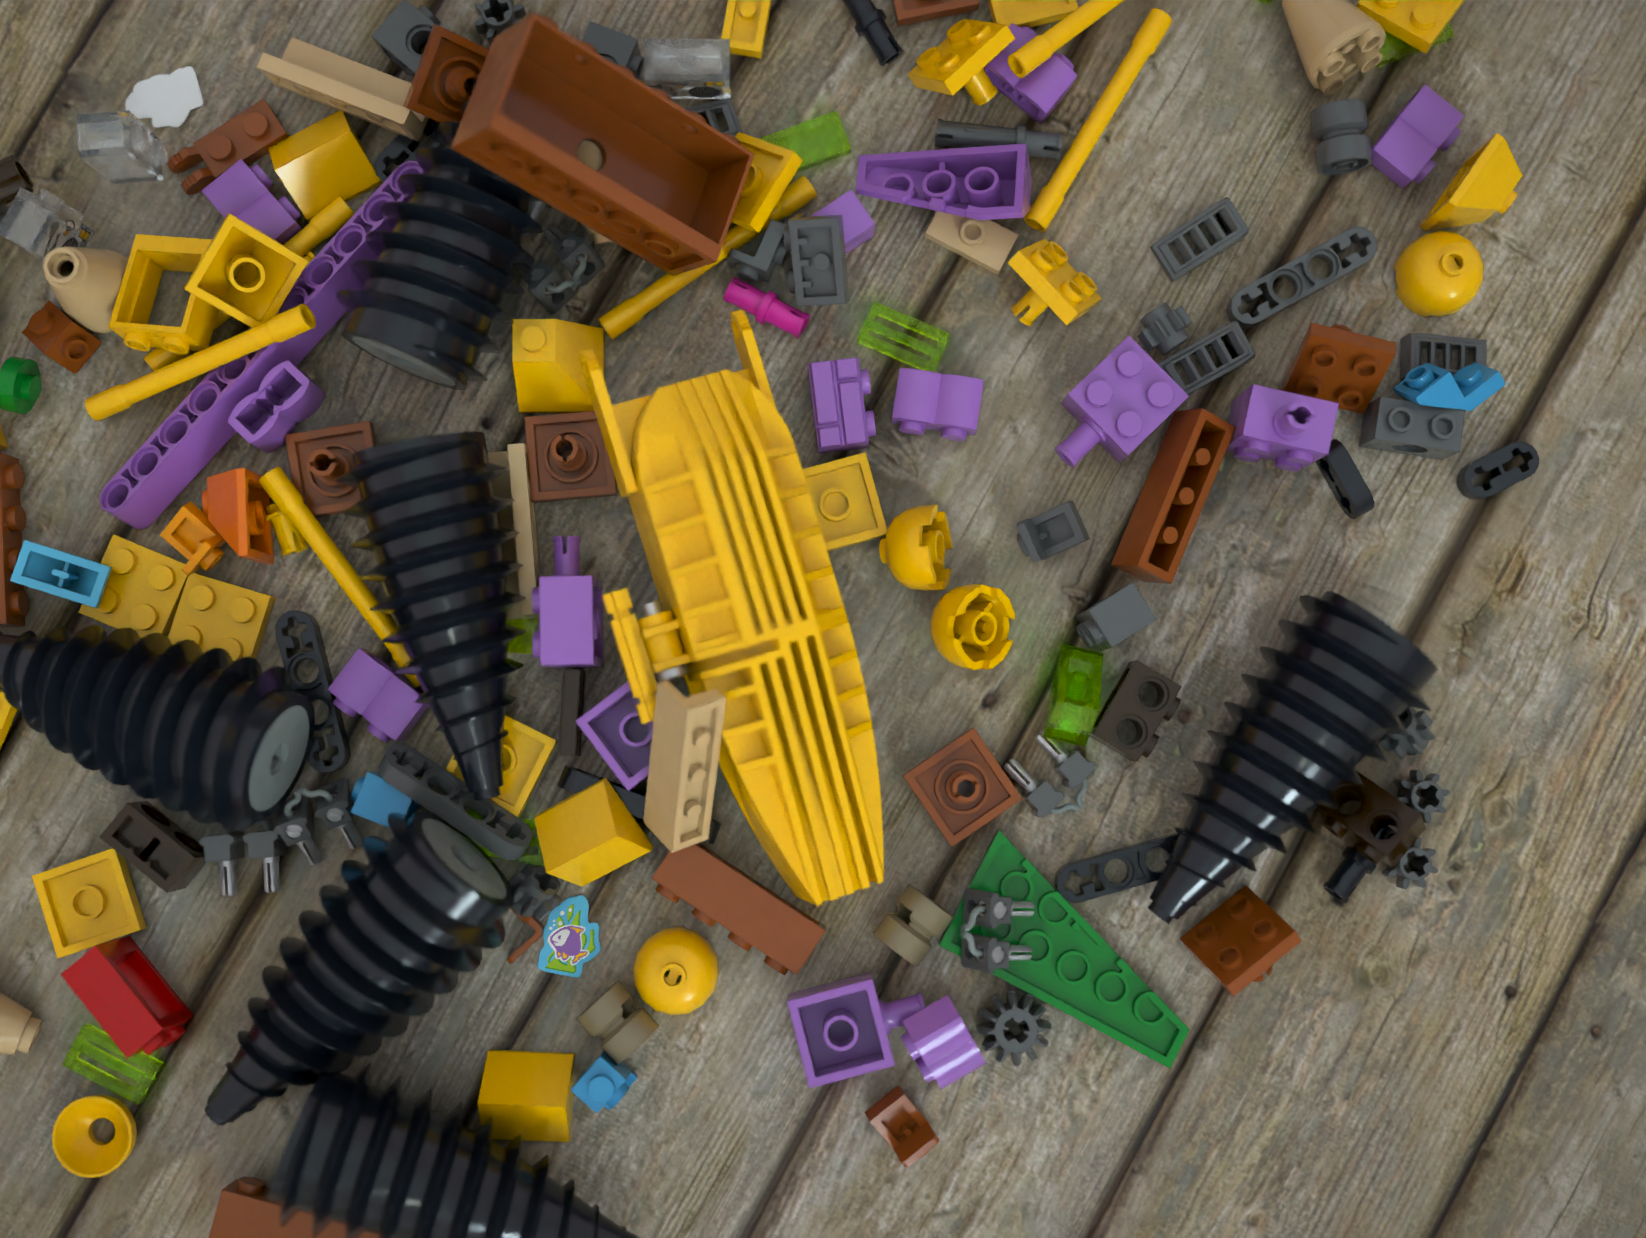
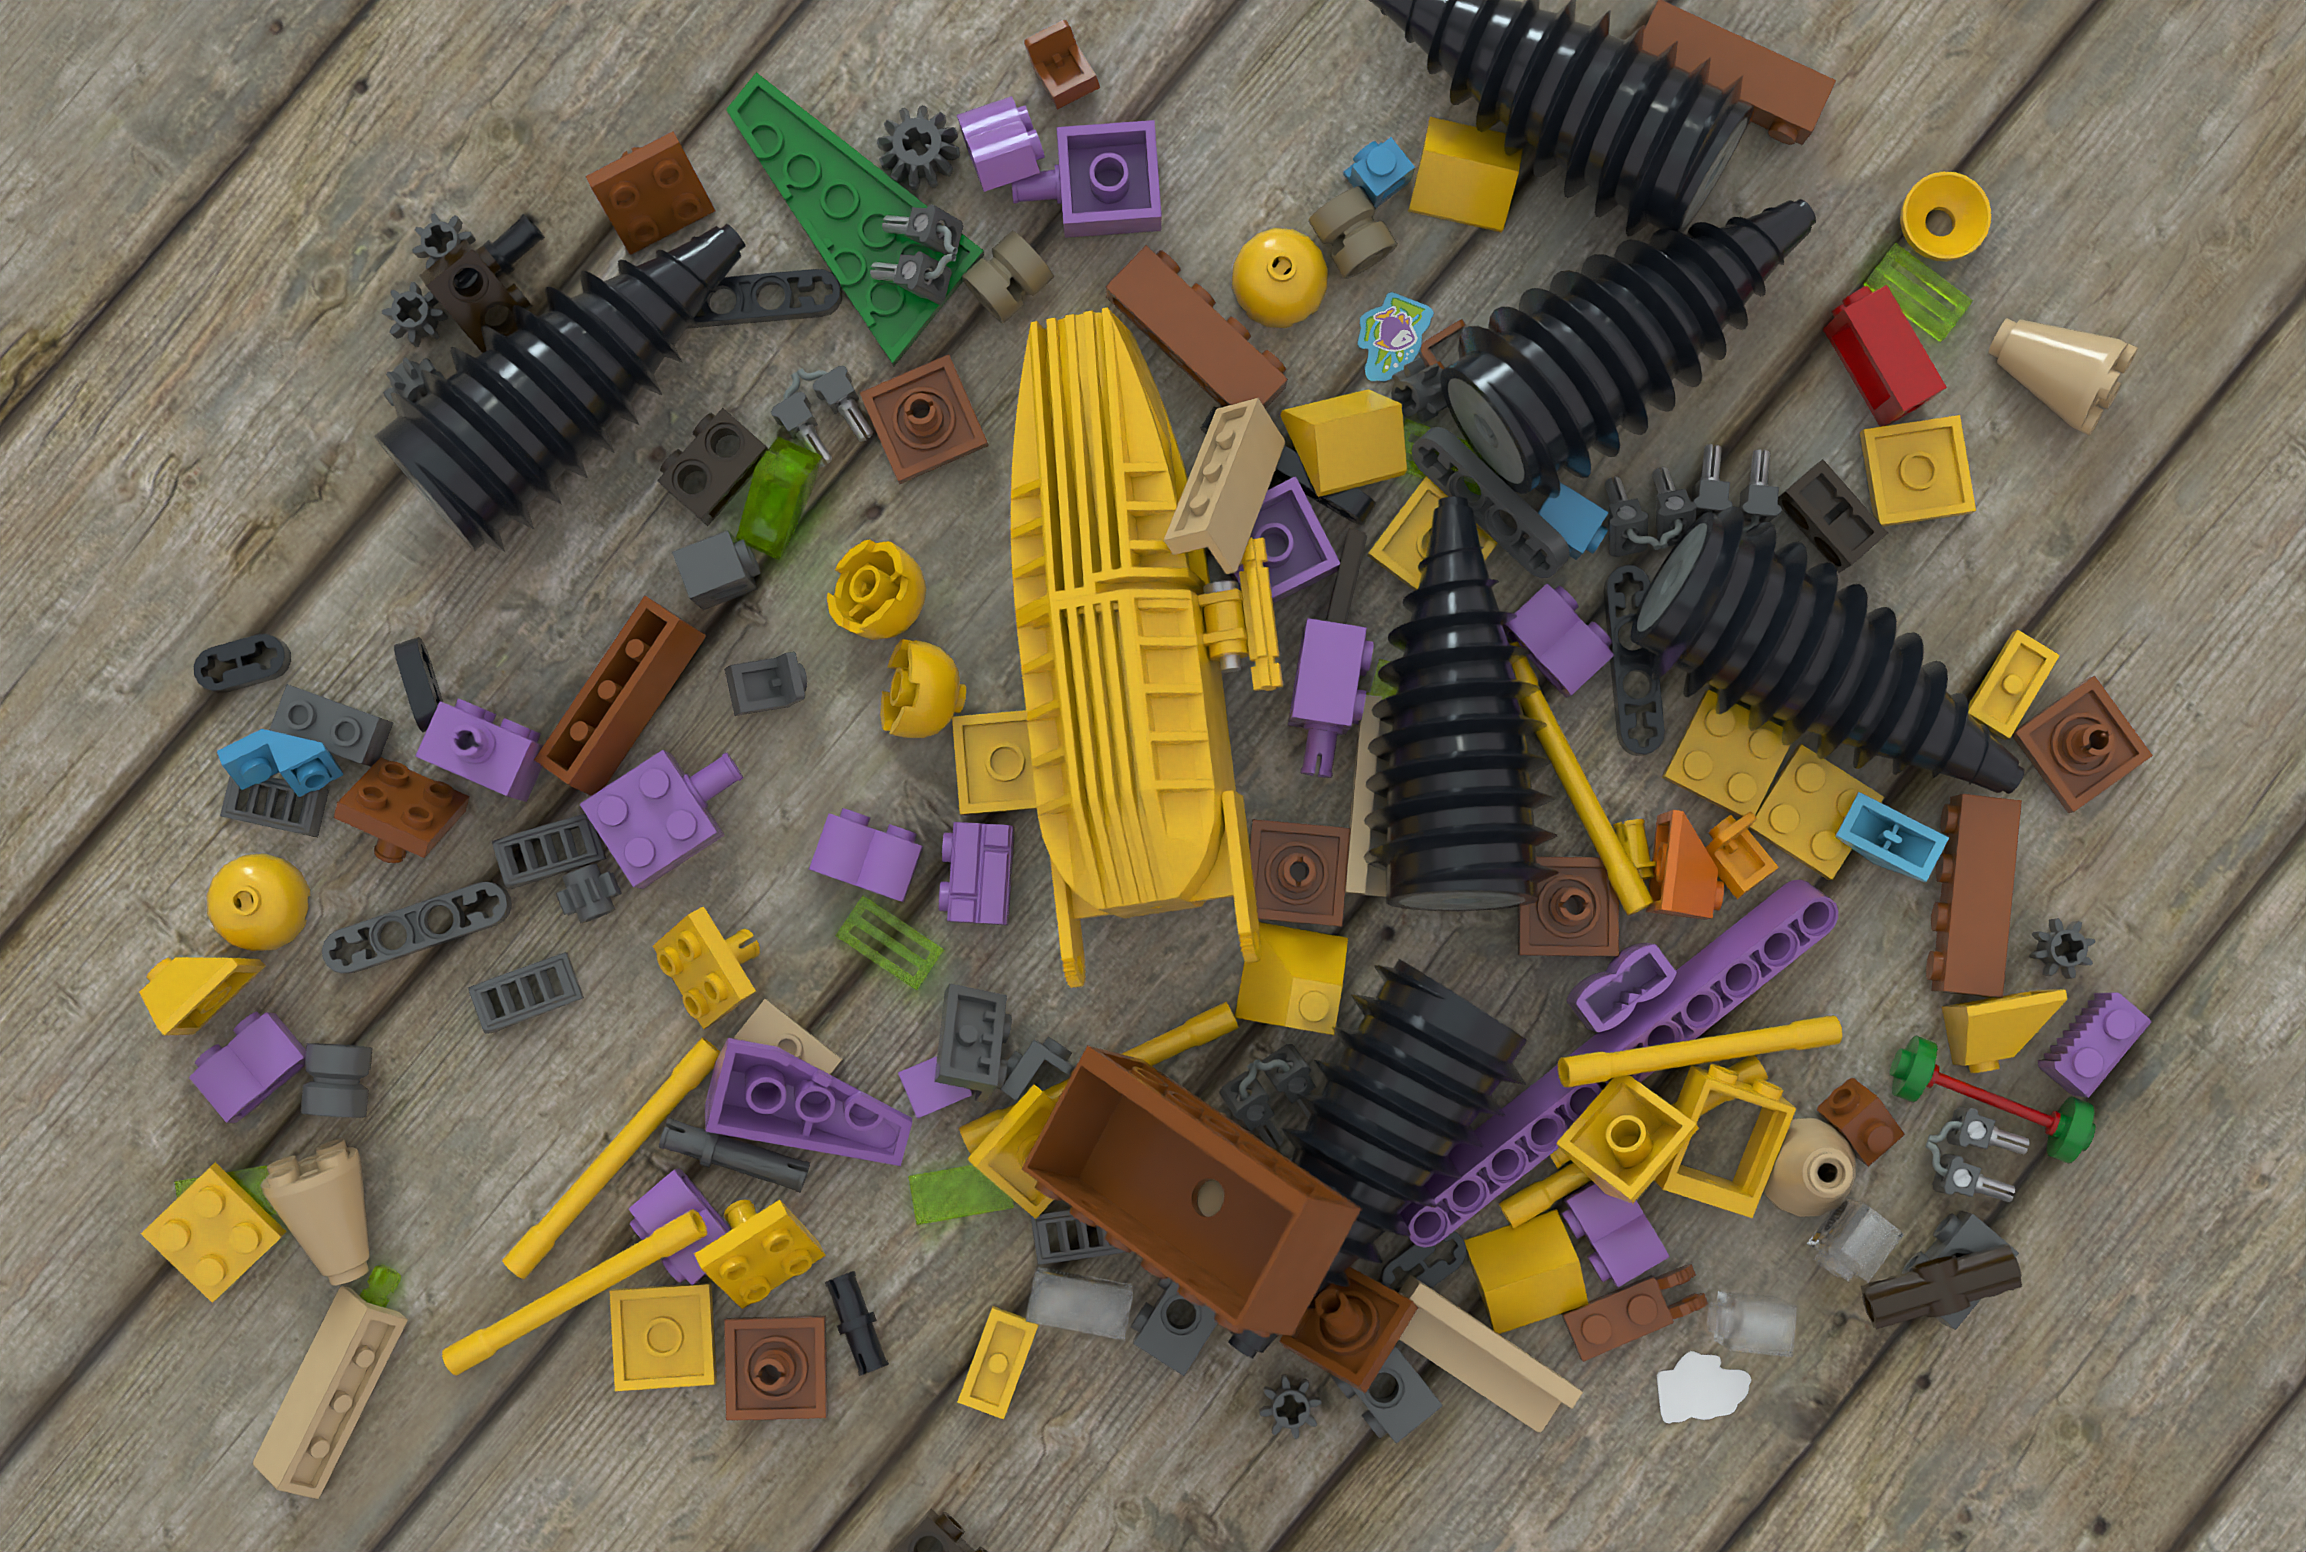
camera: 165 degrees left, 0 degrees up
dark pink pin [724,277,810,339] -> none

